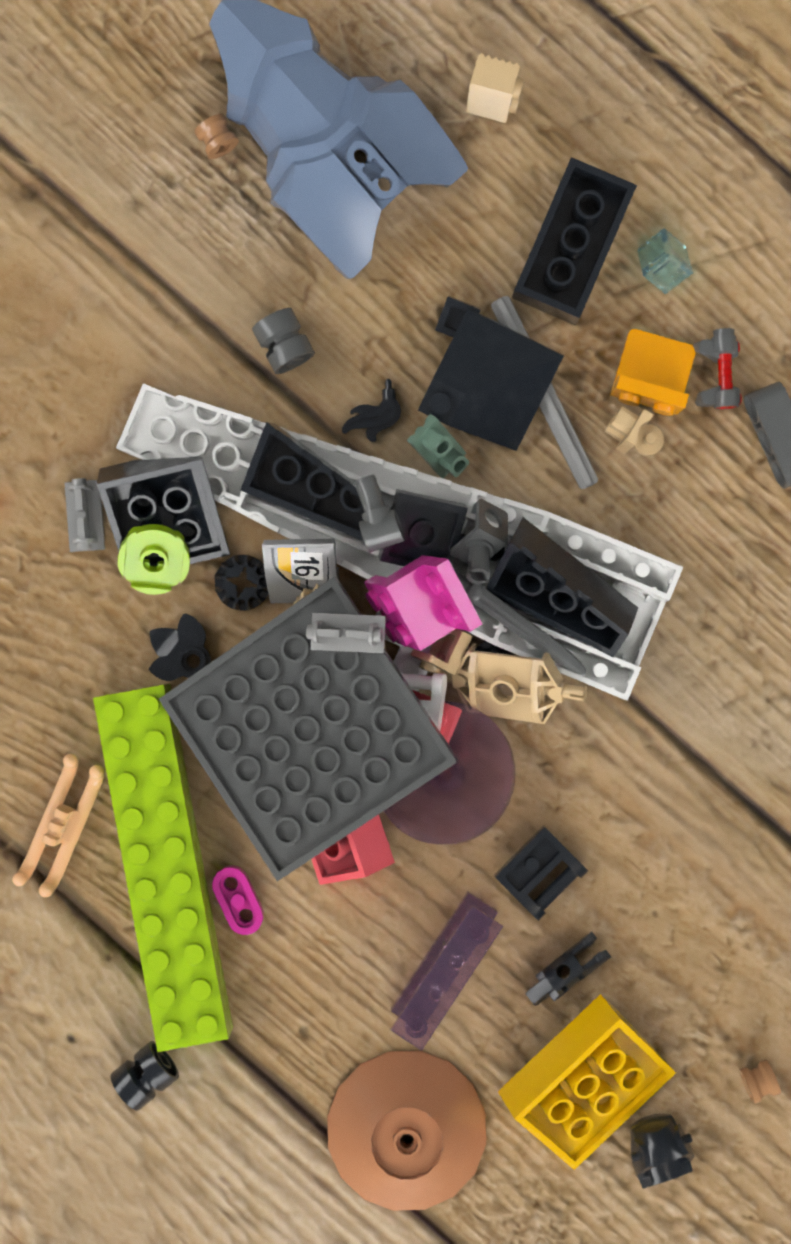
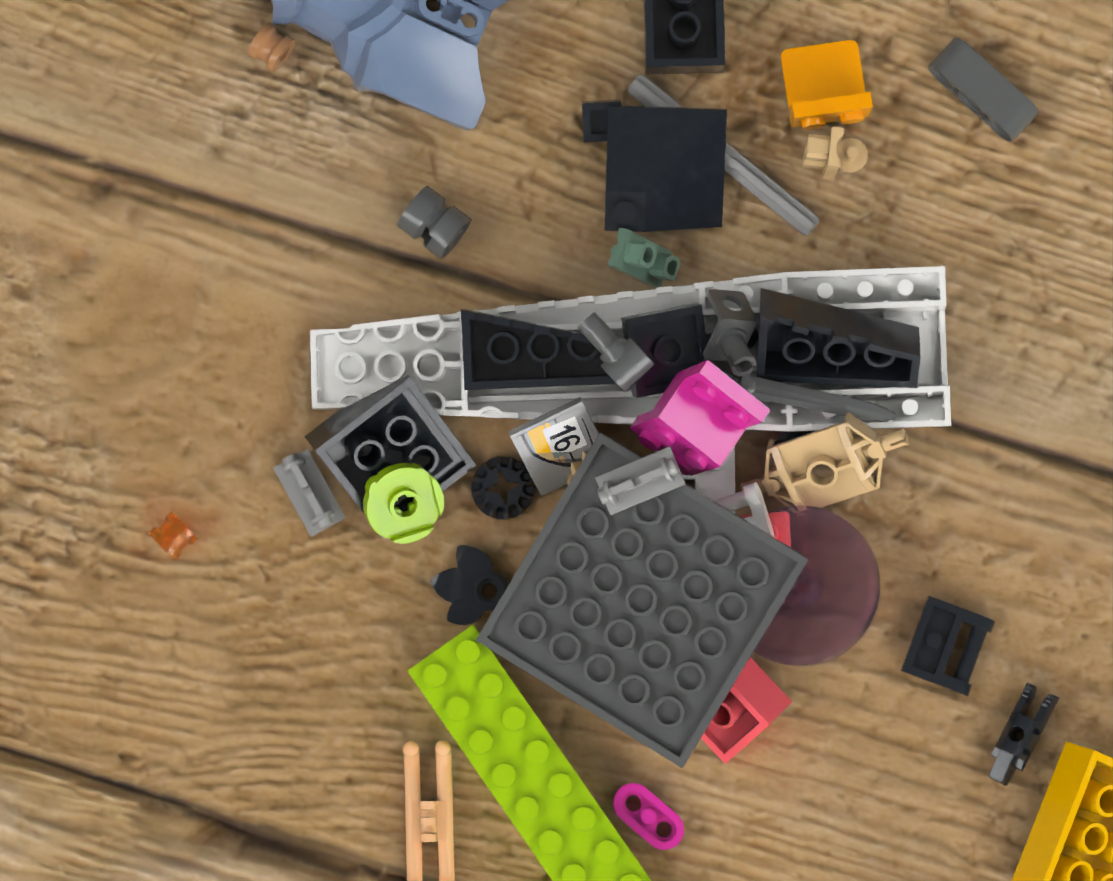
camera: 20 degrees left, 5 degrees down
black piece [342,379,401,442] -> none
clear purple fence [391,891,503,1051] -> none
tan bracket [410,629,473,675] -> none
dark grey piece [693,328,742,410] -> none

